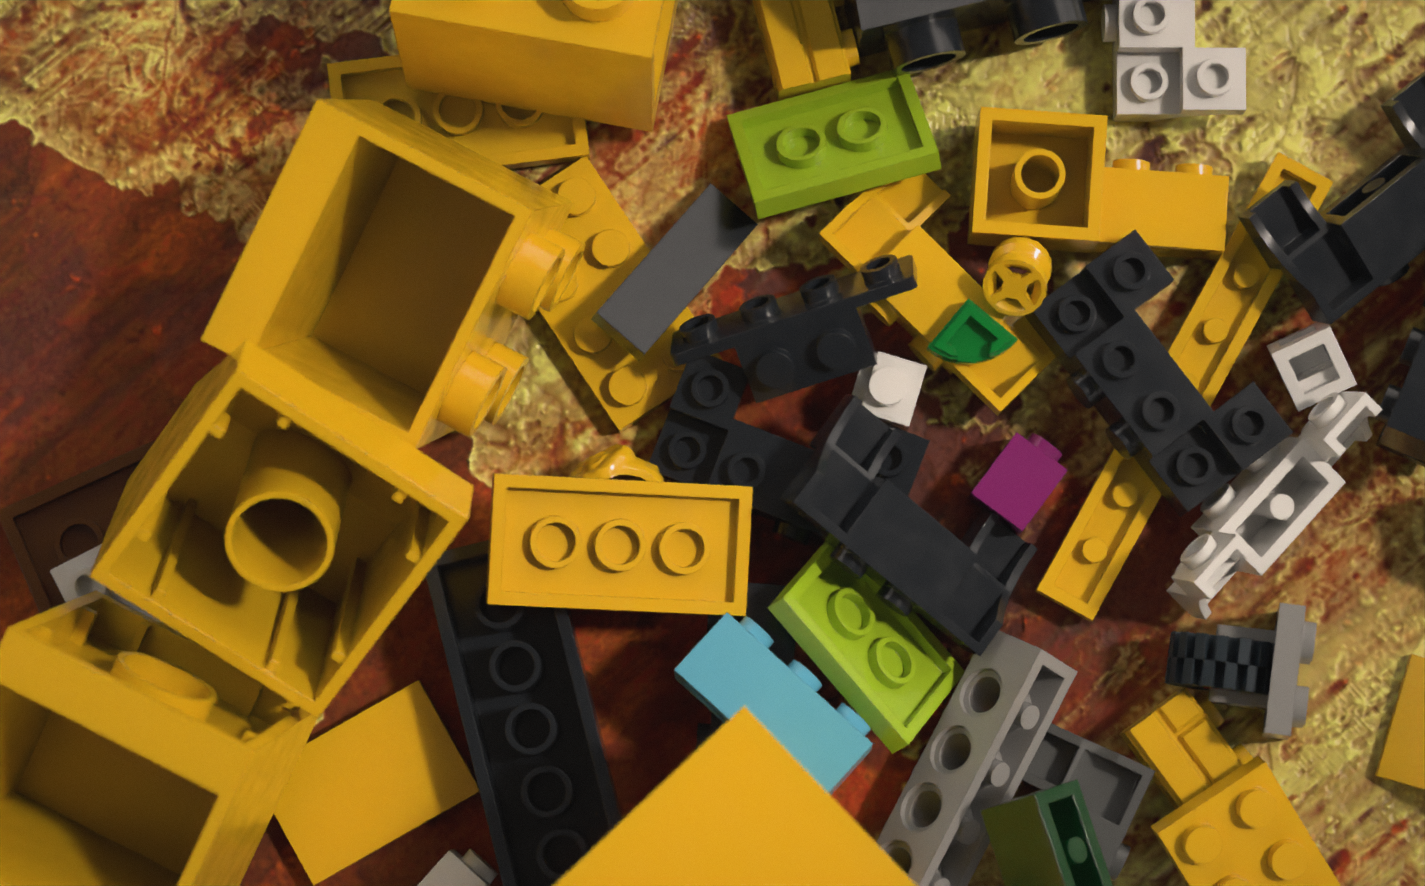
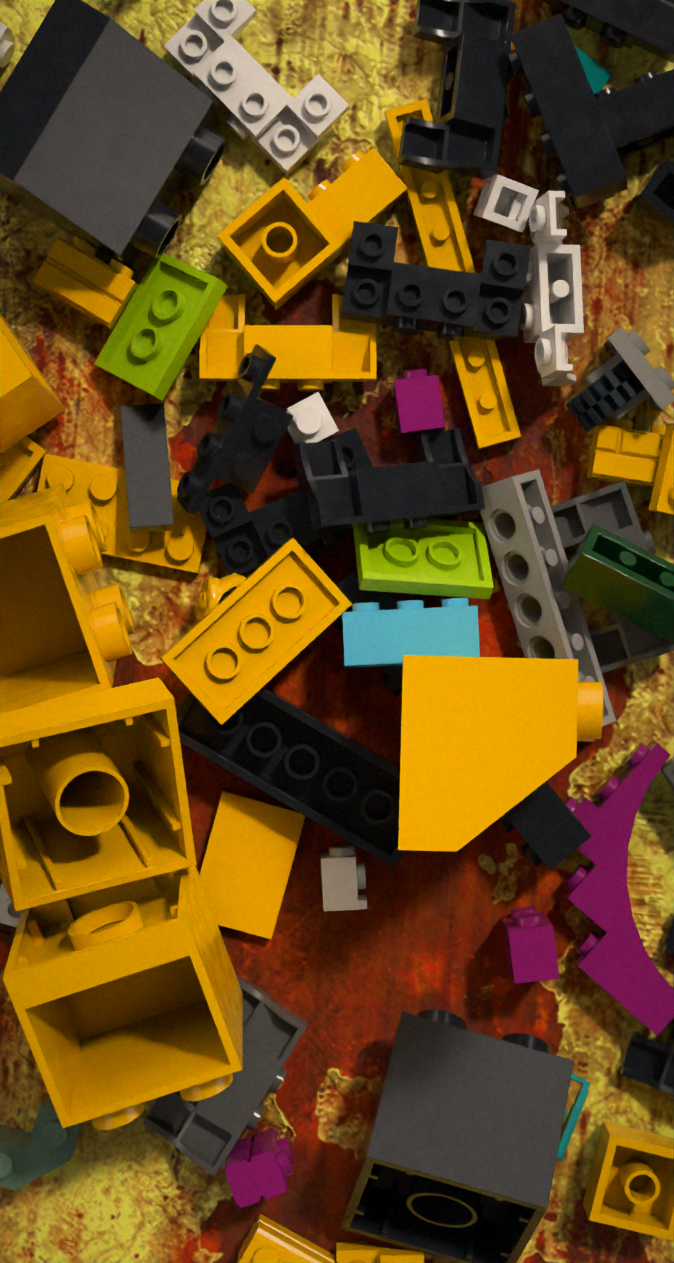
camera: 50 degrees left, 5 degrees up
green tile [926,298,1018,365] -> none
yellow wheel [983,237,1052,316] -> none

